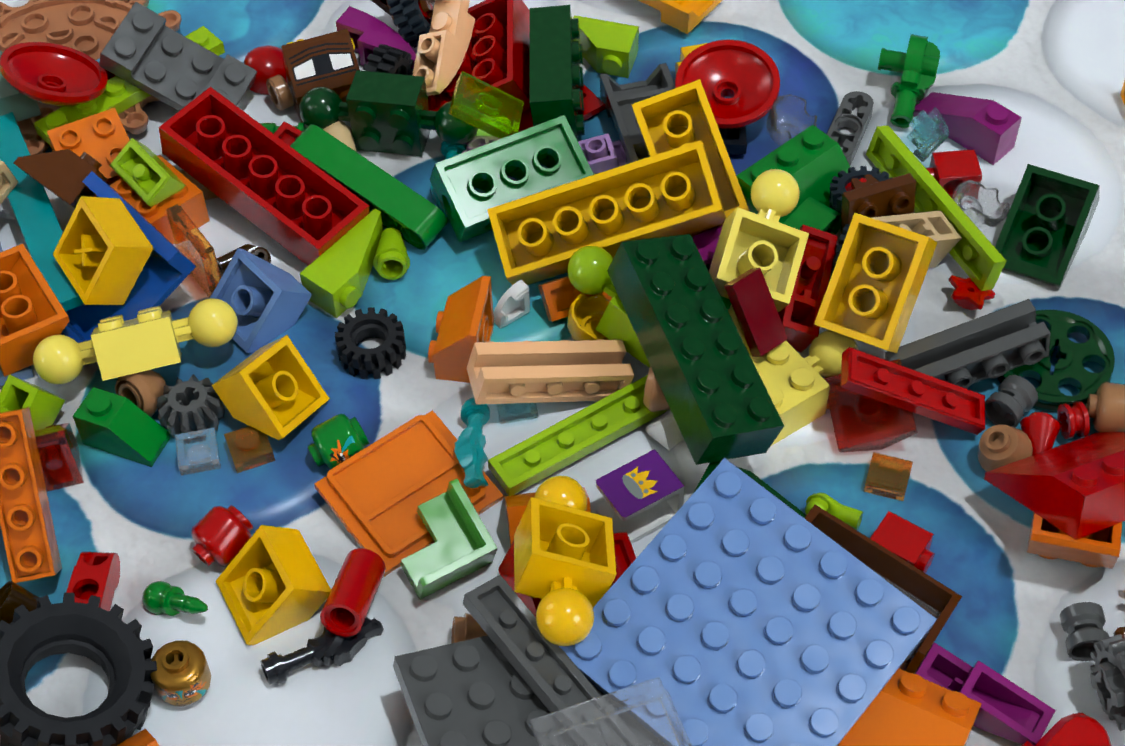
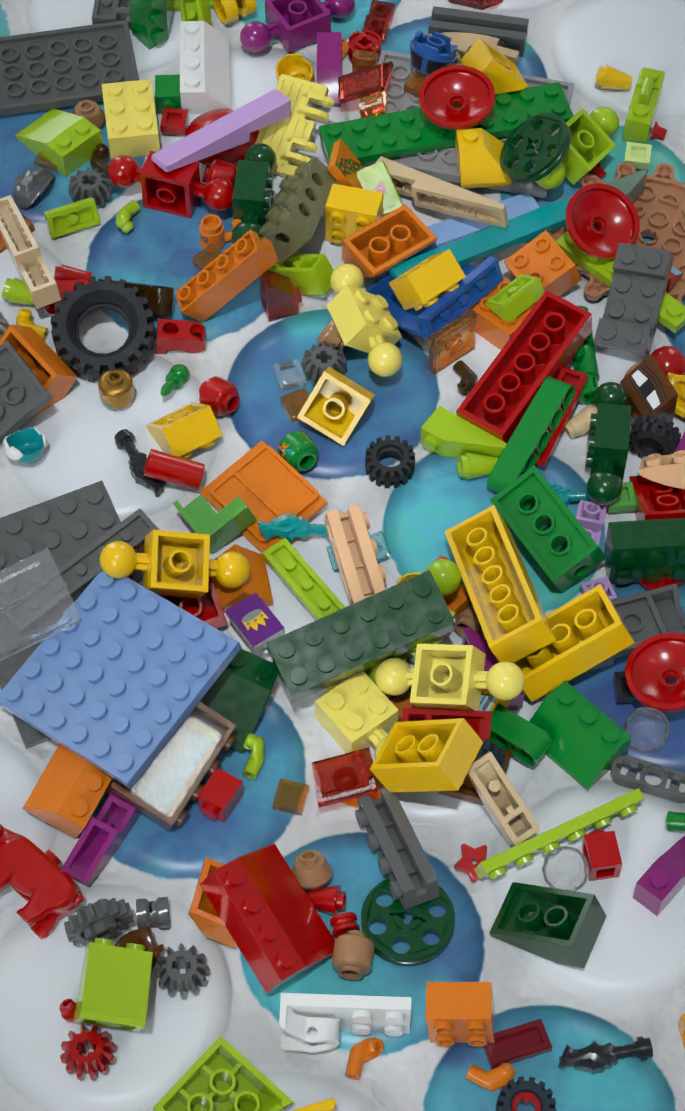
camera: 85 degrees right, 5 degrees up
reddish brown slope [14,149,107,209] -> none
green slope [73,387,171,467] -> none
medium blue slope [209,248,312,353] -> none
orange slope [428,276,494,383] -> none
clear neon green tile [448,72,524,139] -> none
white tile [493,279,530,329] -> none
dark red tile [724,268,788,357] -> none
reddish brown plate [829,166,916,234] -> none
red tile [841,347,985,435] -> none
clear light blue slope [907,107,949,162] -> none
dark grey wheel [985,375,1038,428] -> none

